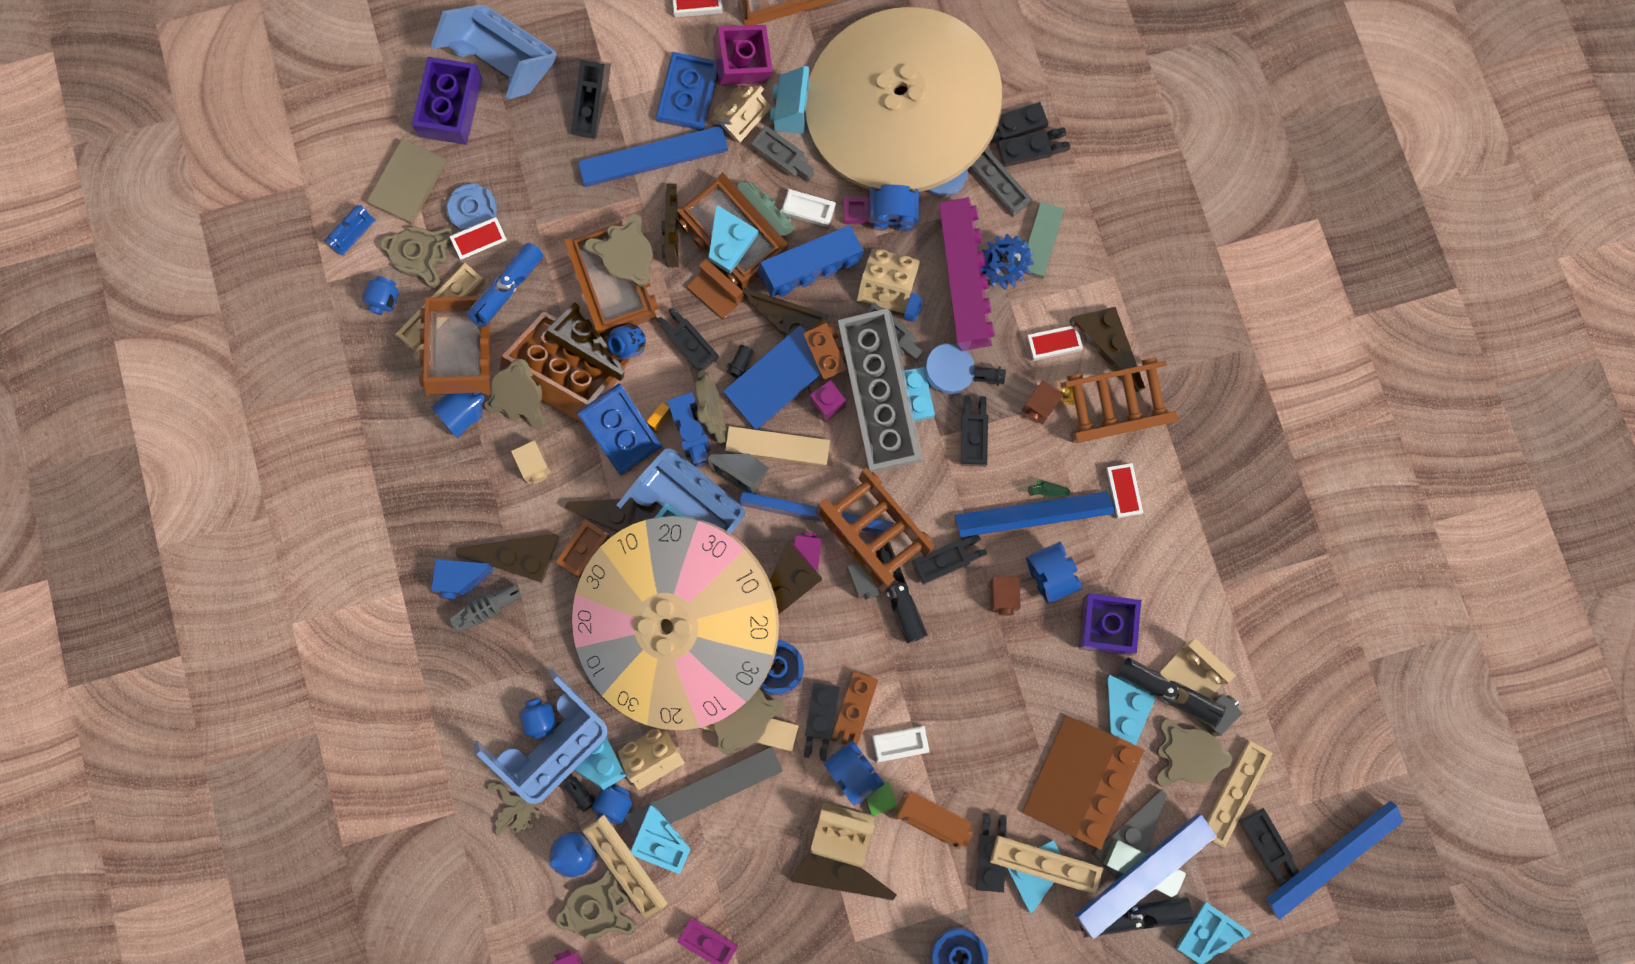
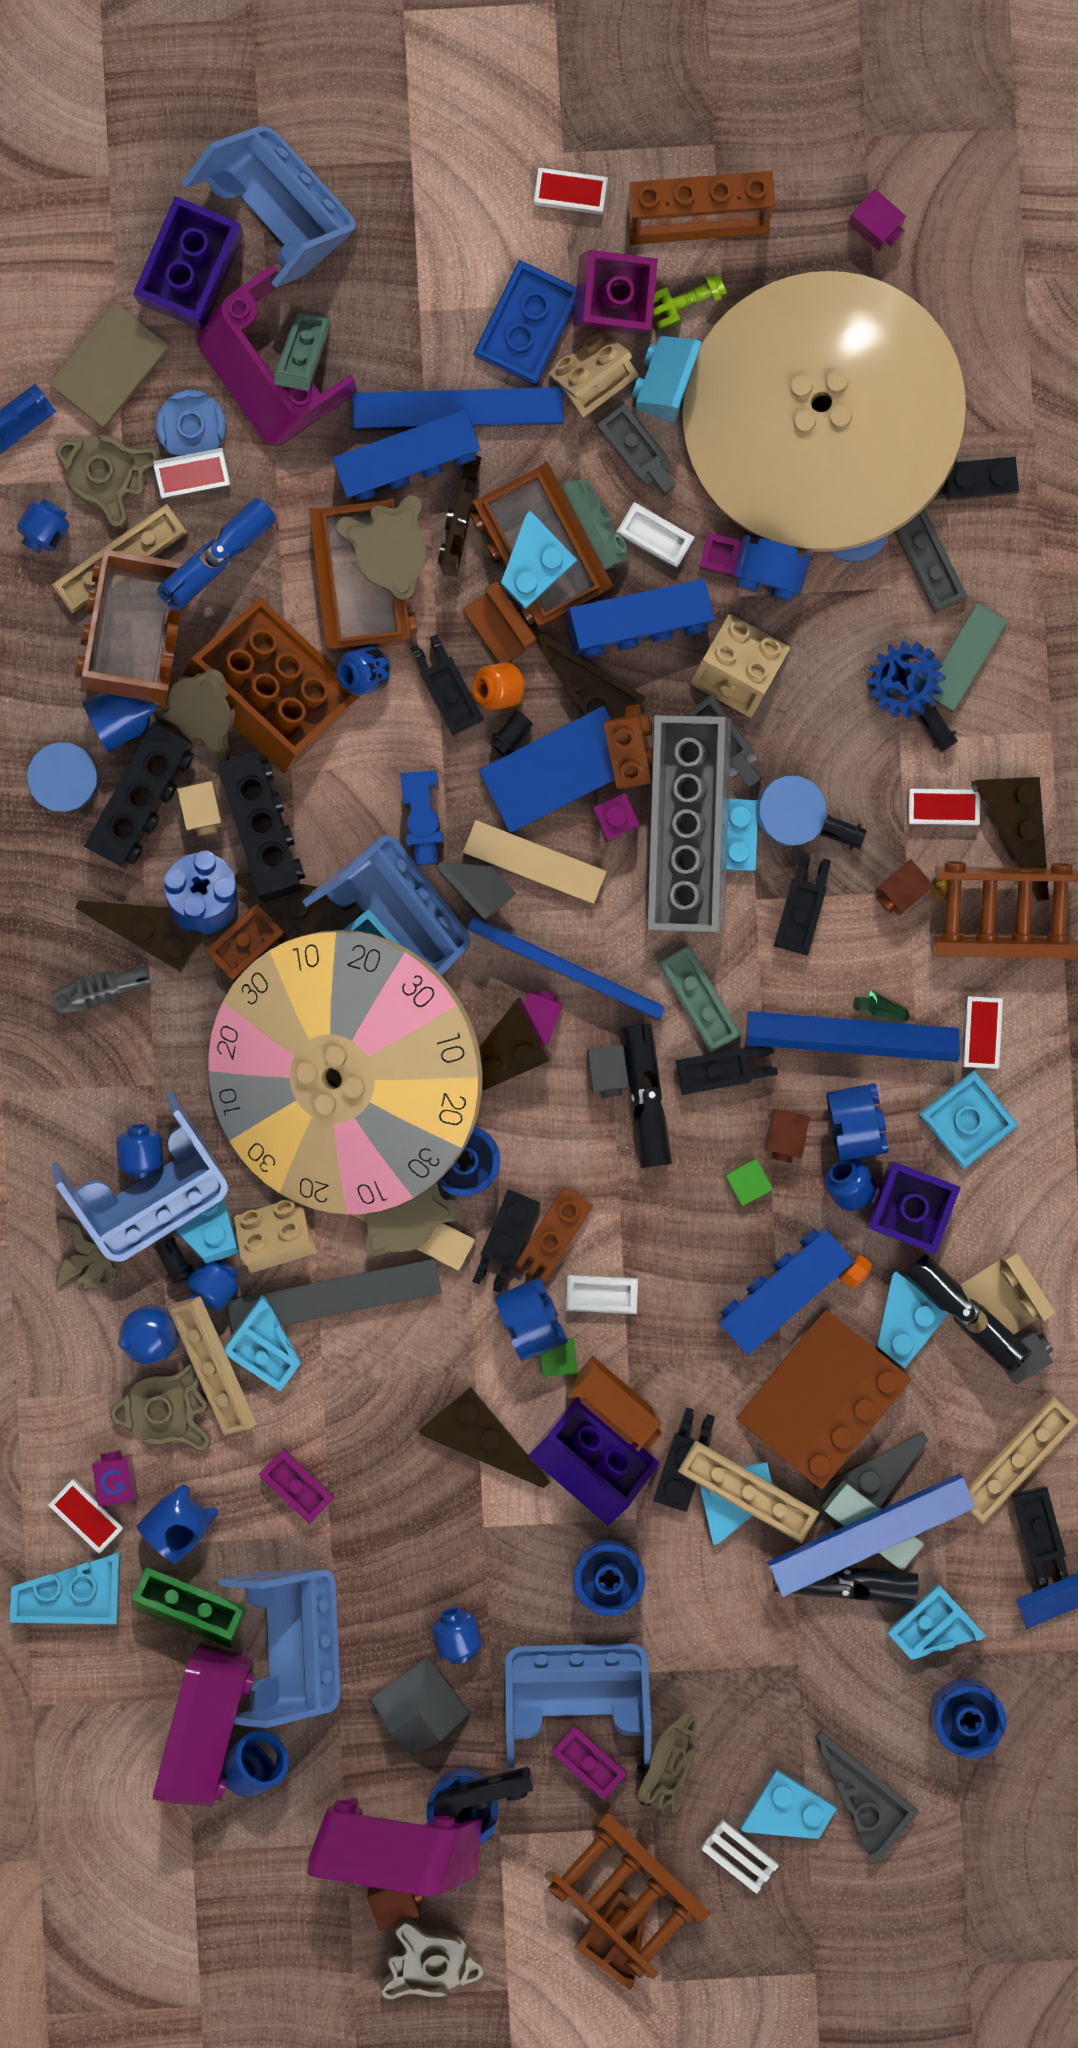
camera: 15 degrees right, 10 degrees up
blue slope [431,559,493,600] -> none
dark brown wing [546,302,624,381] -> none
black slope [571,59,611,139] -> none
blue tile [576,383,662,475] -> none
light orange tile [647,403,672,433] -> none
dark tan tile [695,370,727,444] -> none
tan bracket [810,803,875,867] -> none
dark orange fence [815,468,935,592] -> none
blue tile [904,293,923,322] -> none
magenta brick [939,197,995,351] -> none
black hinge [998,127,1070,167] -> none
dark tan tile [1156,719,1232,787] -> none
none -> medium blue tile [27,742,98,813]
none -> black brick [84,722,194,869]
none -> brick [164,851,238,934]
none -> magenta windscreen [197,265,358,446]
none -> black brick [217,751,306,903]
none -> sand green tile [274,312,331,391]
none -> blue brick [333,409,482,503]
none -> orange head [472,662,525,711]
none -> dark purple slope [528,1397,660,1526]
none -> lime hinge [653,273,727,331]
none -> sand green tile [657,944,741,1053]
none -> blue brick [718,1228,854,1355]
none -> bright green tile [725,1158,773,1206]
none -> blue head [825,1159,877,1211]
none -> orange tile [839,1254,872,1288]
none -> black pin [916,706,958,753]
none -> medium azure tile [918,1070,1019,1169]

